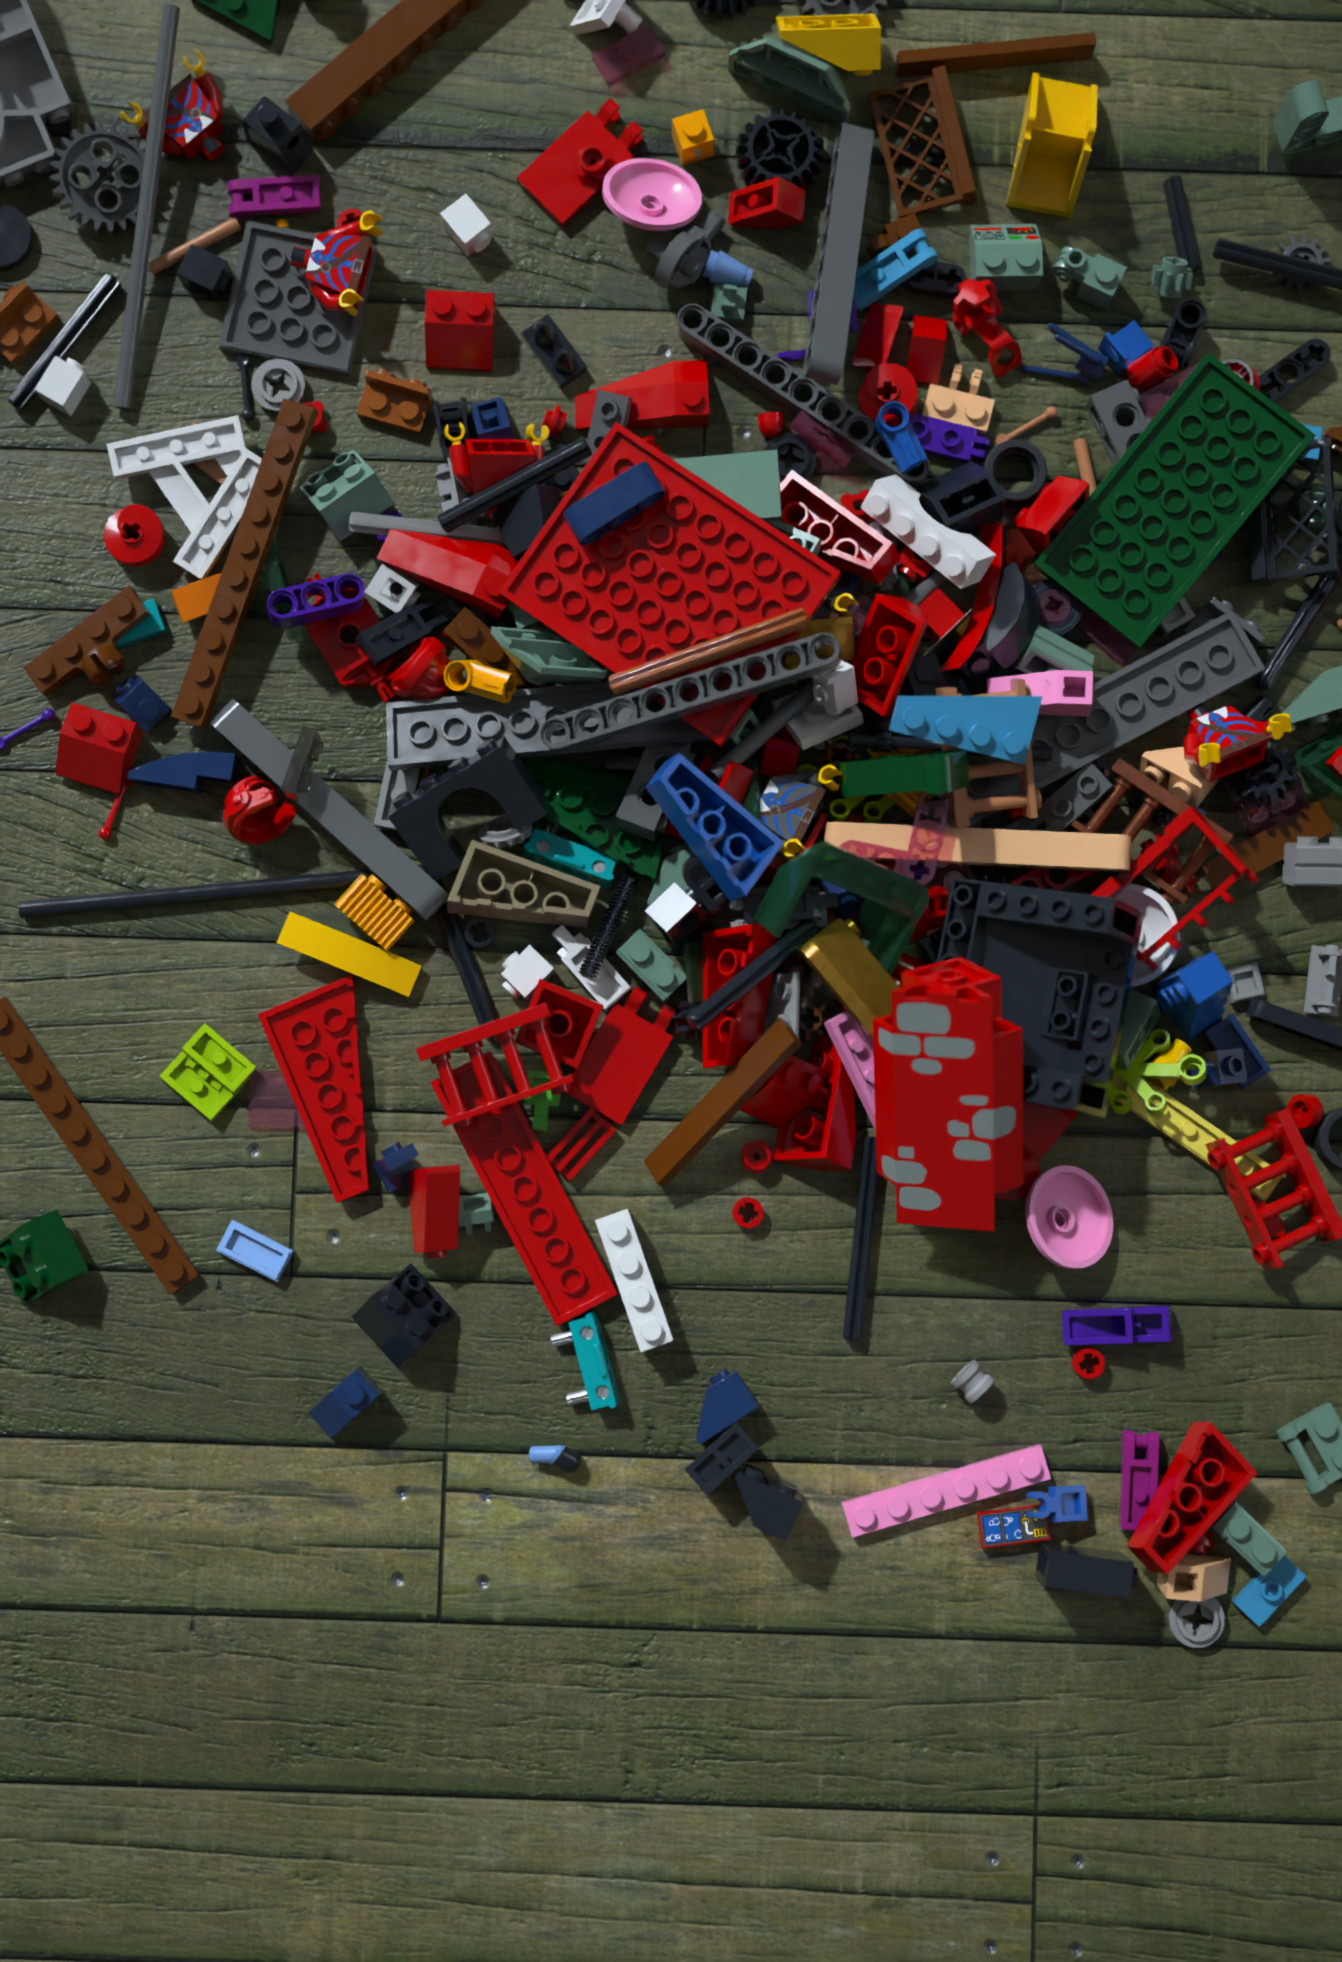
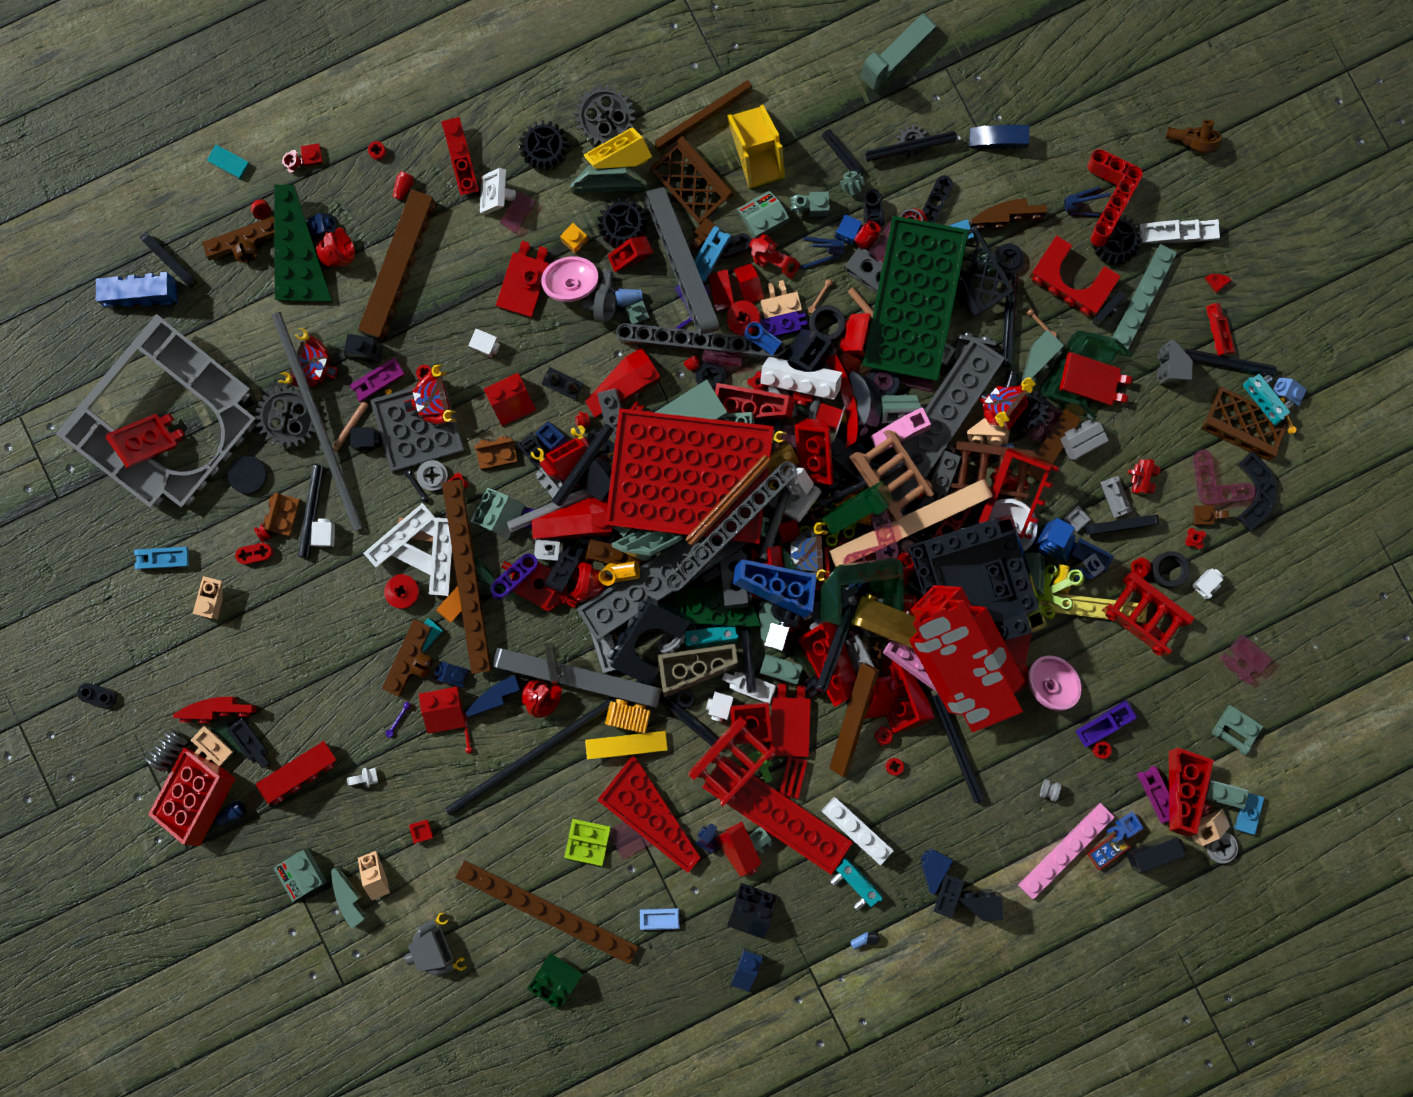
camera: 30 degrees left, 0 degrees up
dark blue beam [563,462,666,546] -> none
dark azure wing [889,696,1043,764] -> none

